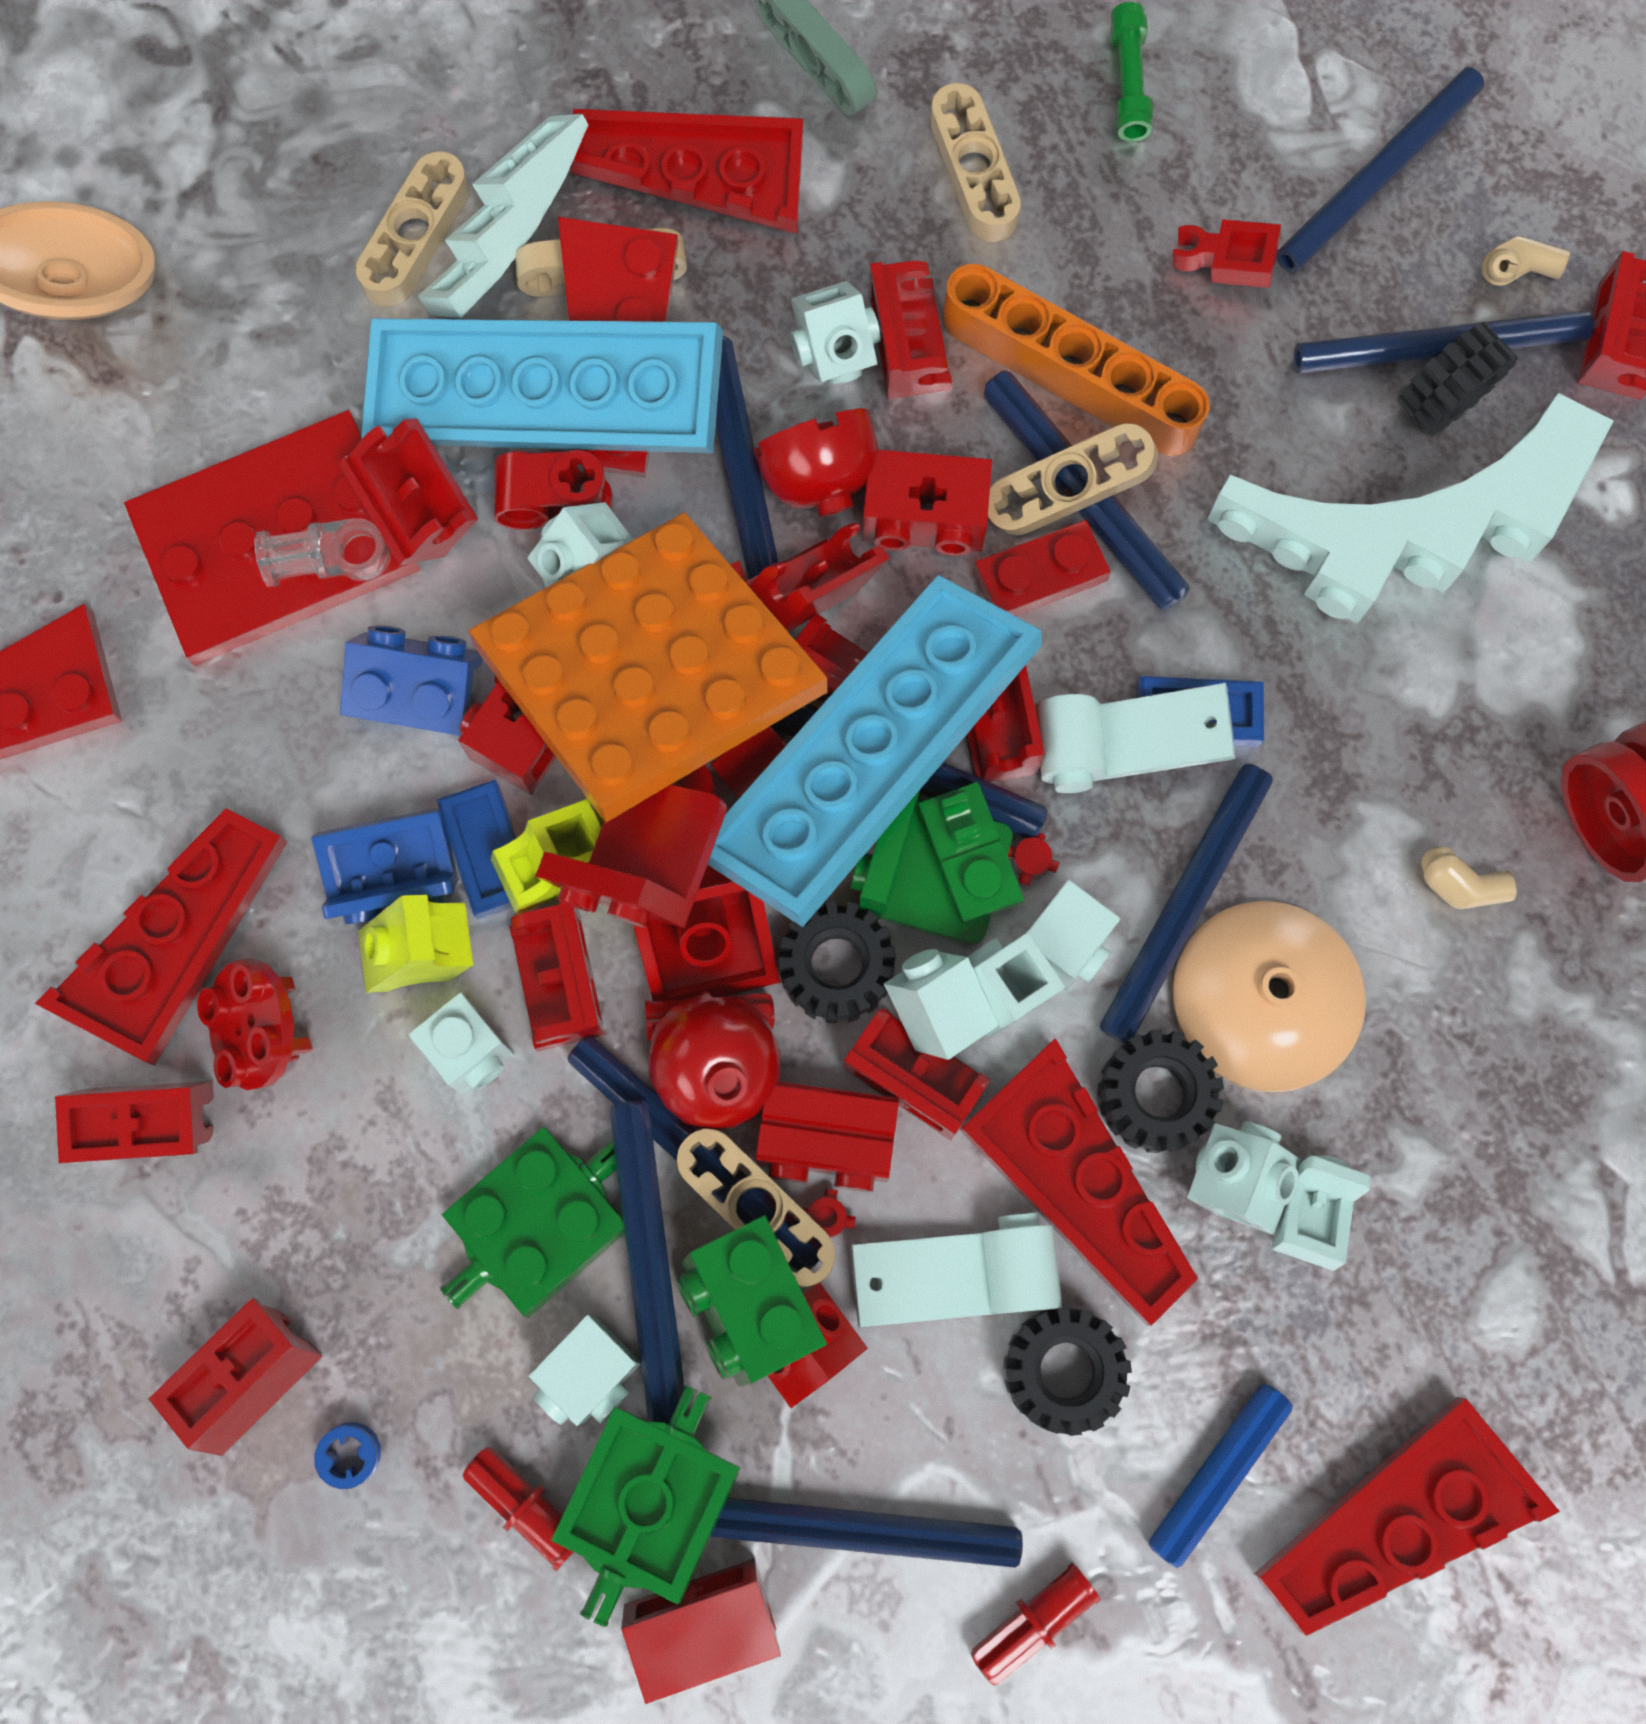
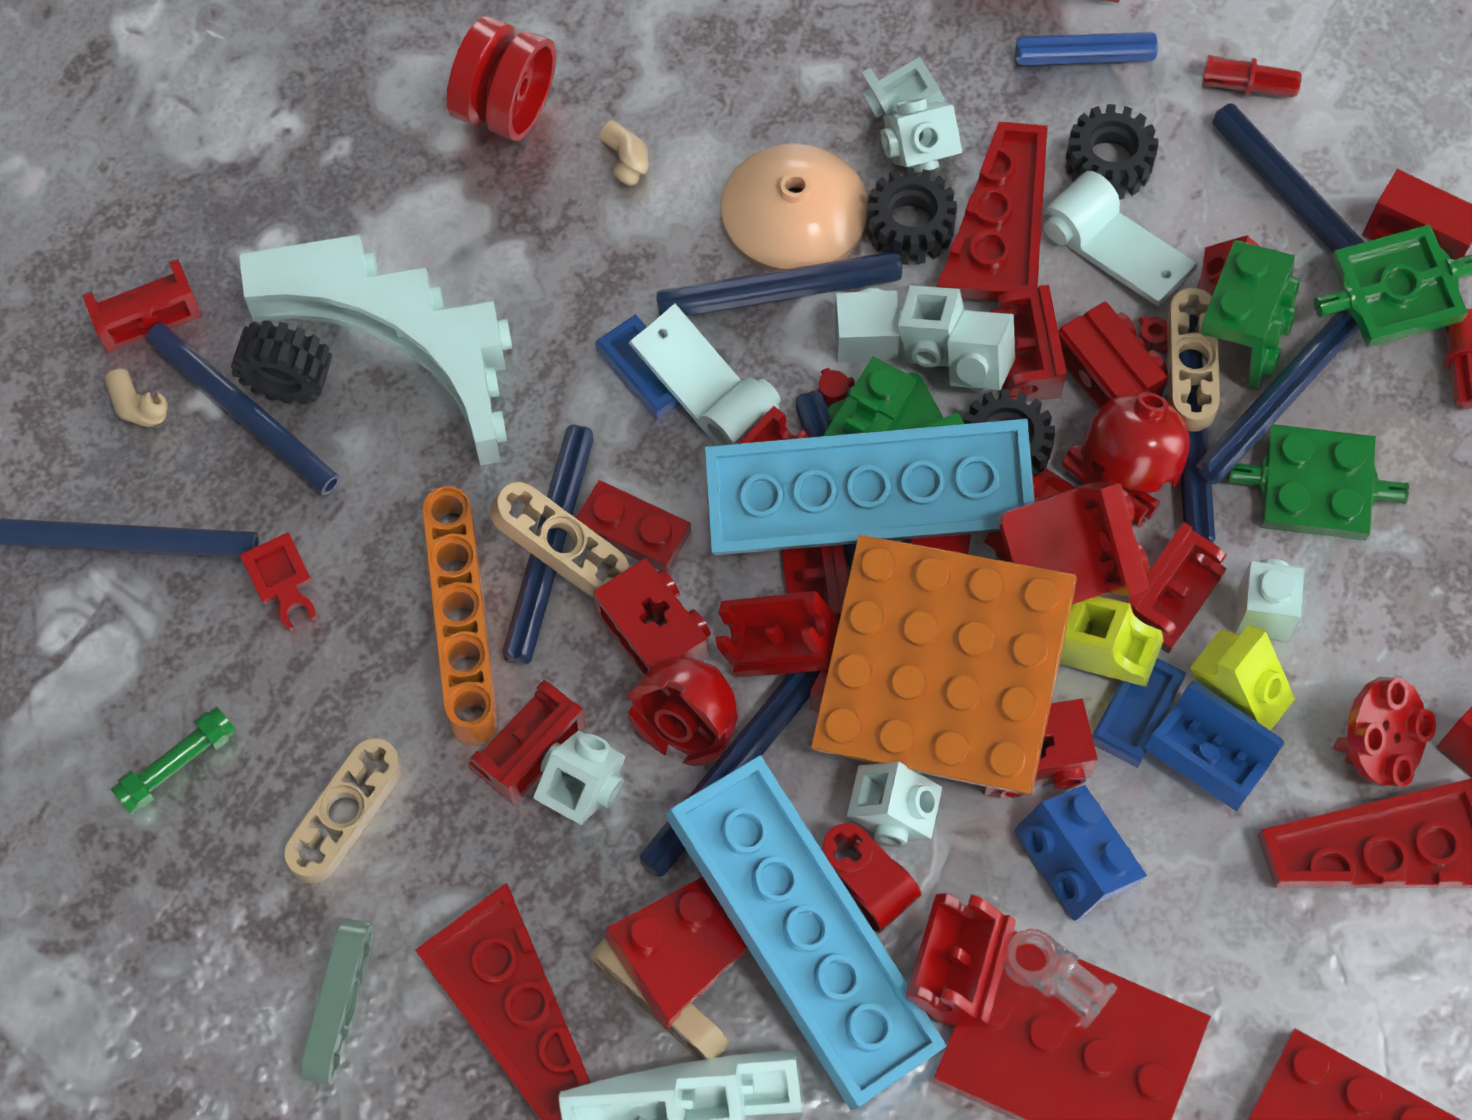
camera: 130 degrees left, 10 degrees down
light aqua brick [528,1315,641,1426] -> none

